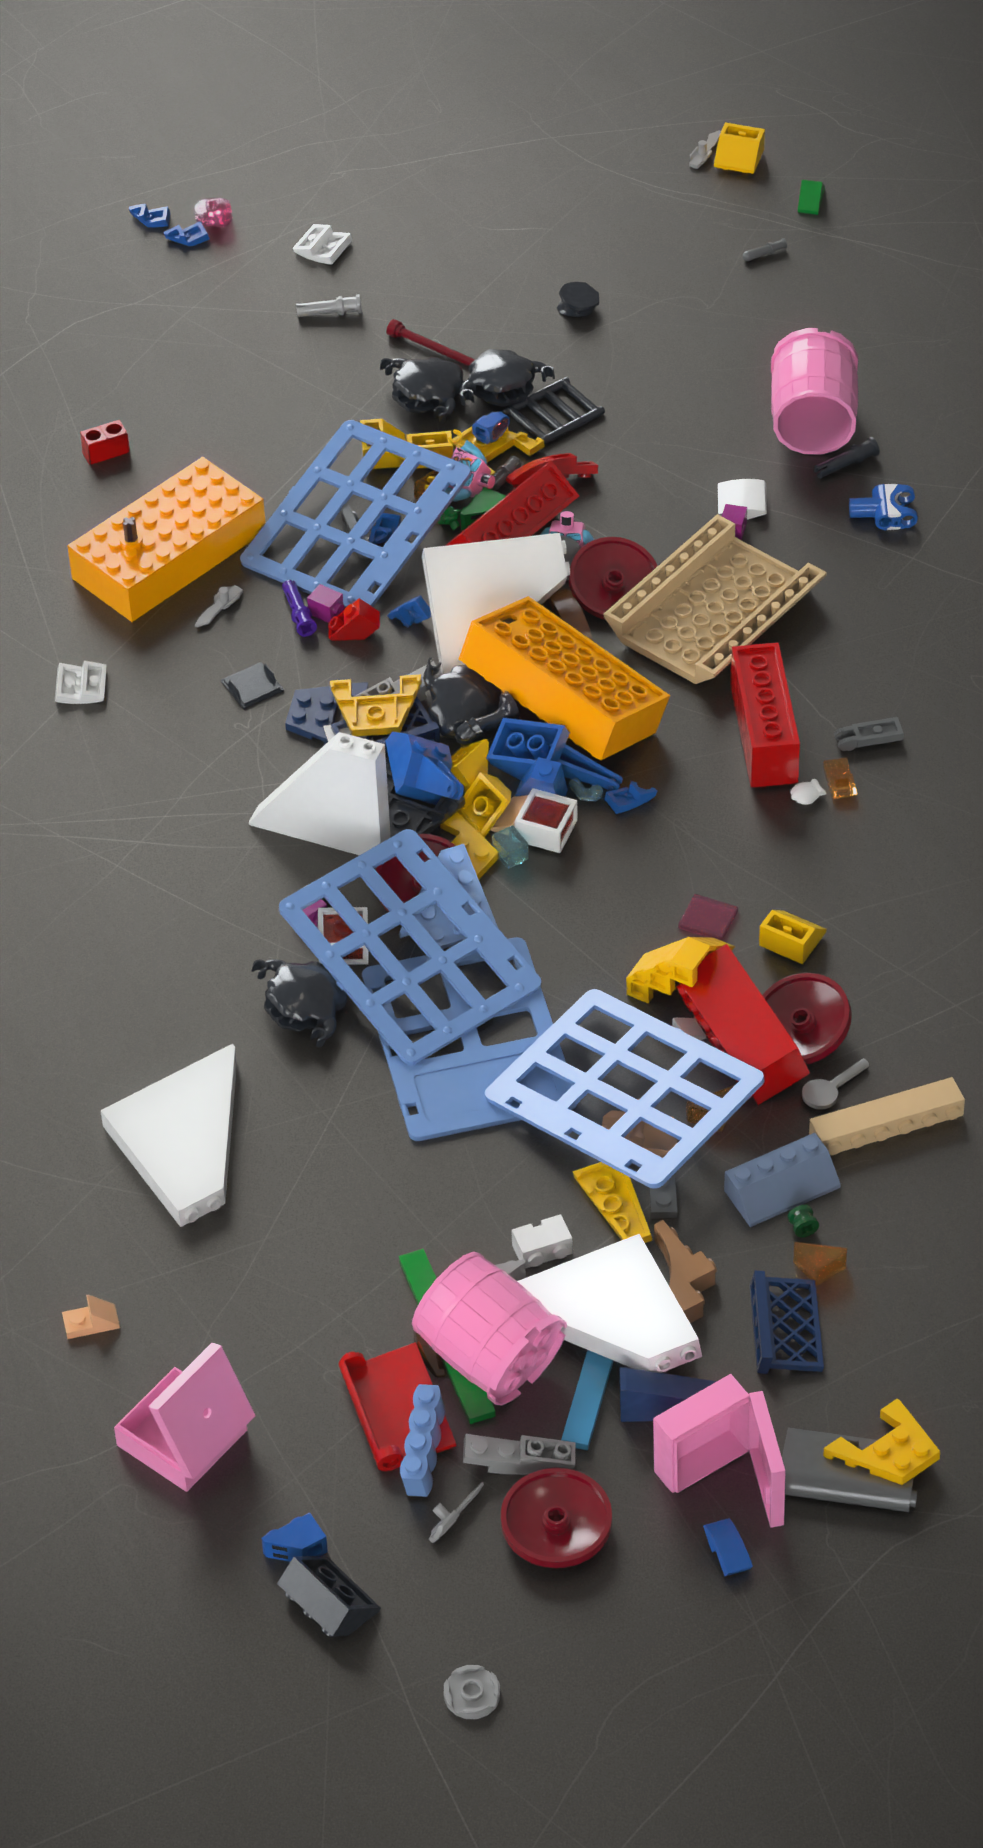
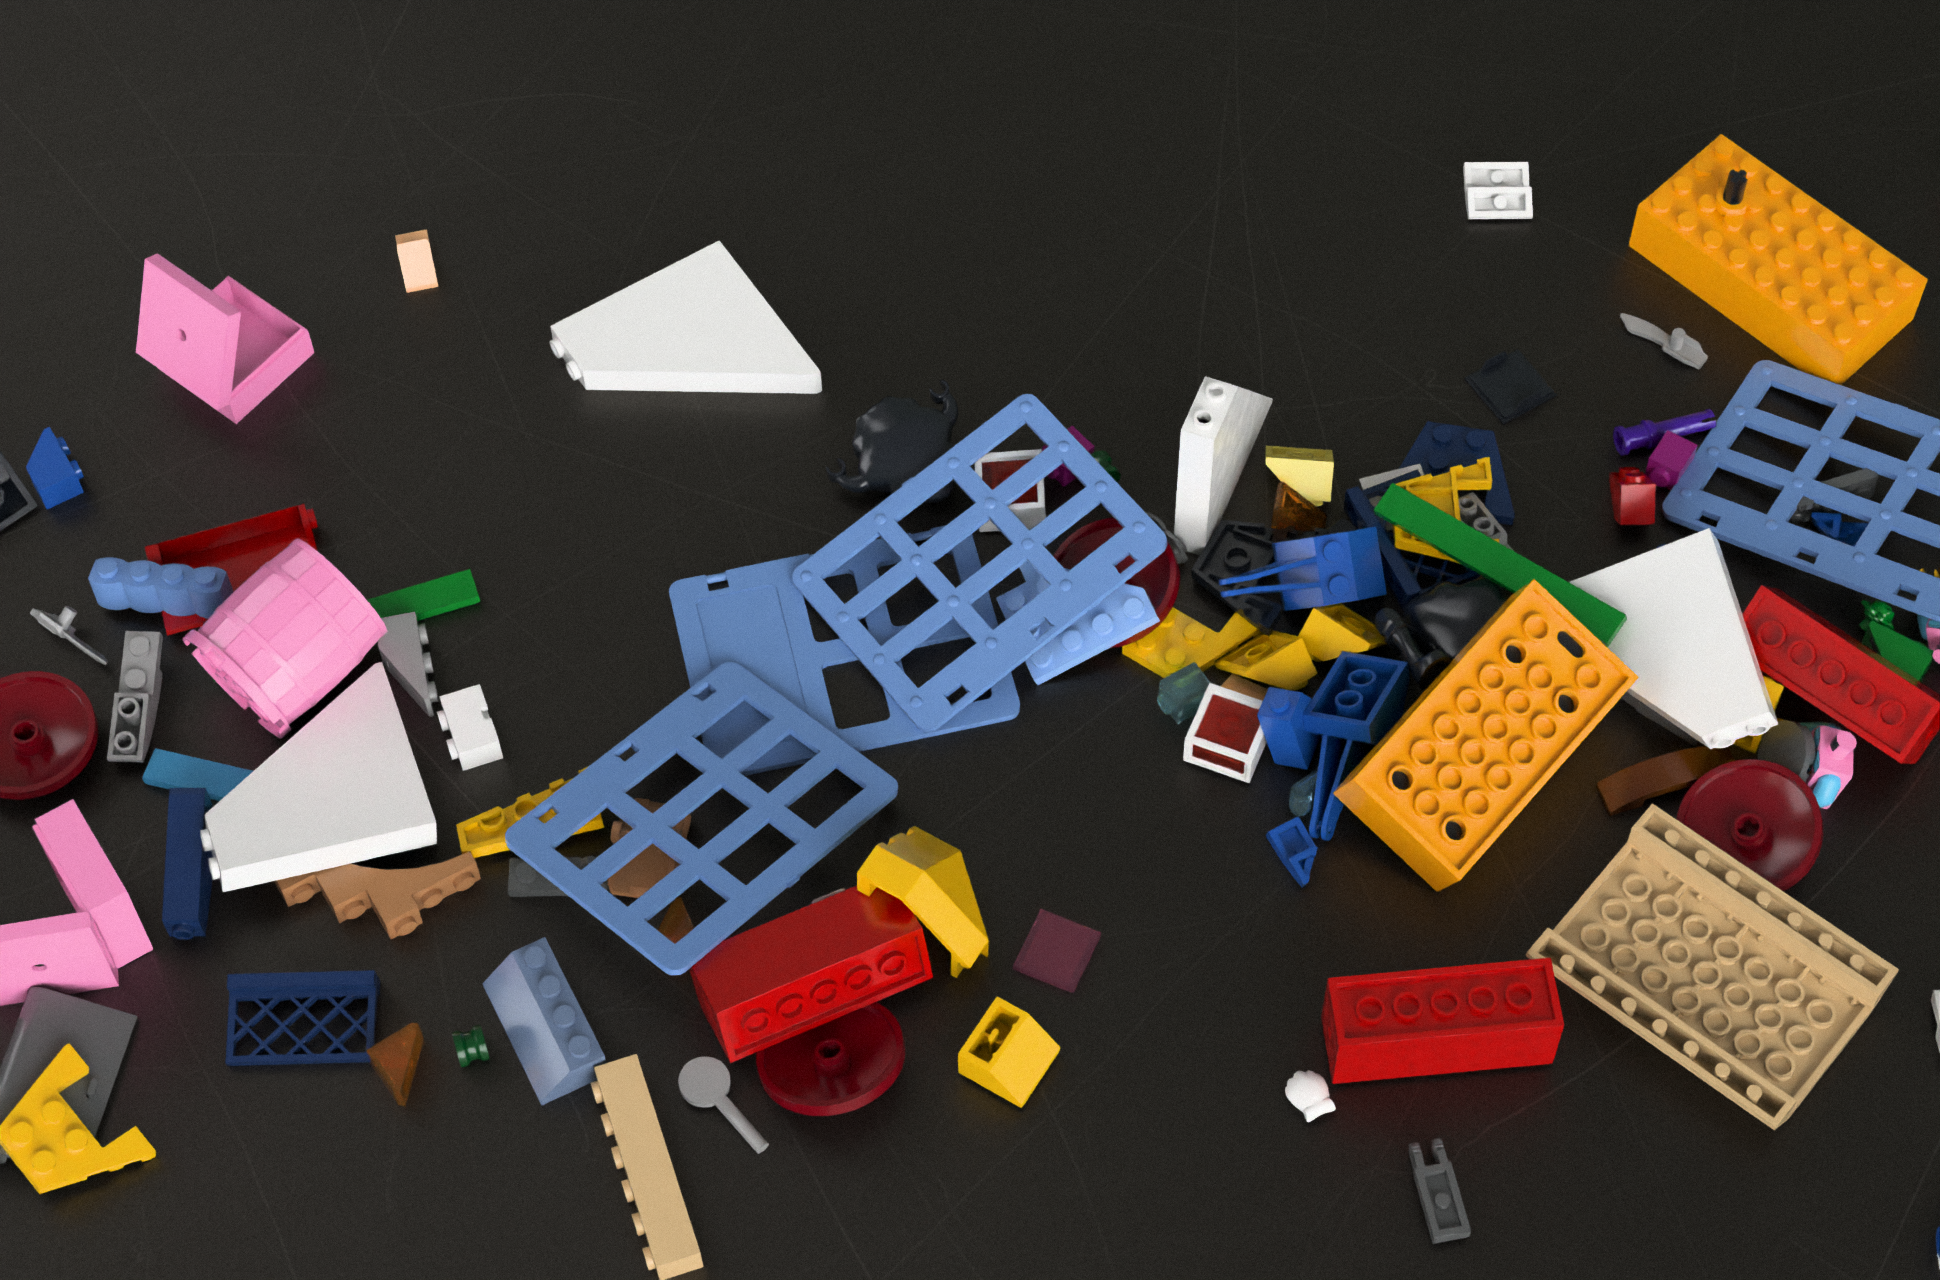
camera: 90 degrees right, 10 degrees up
magenta brick [722,504,747,541] -> none
clear orange slope [823,758,857,799] -> none
none -> green tile [1374,482,1627,647]

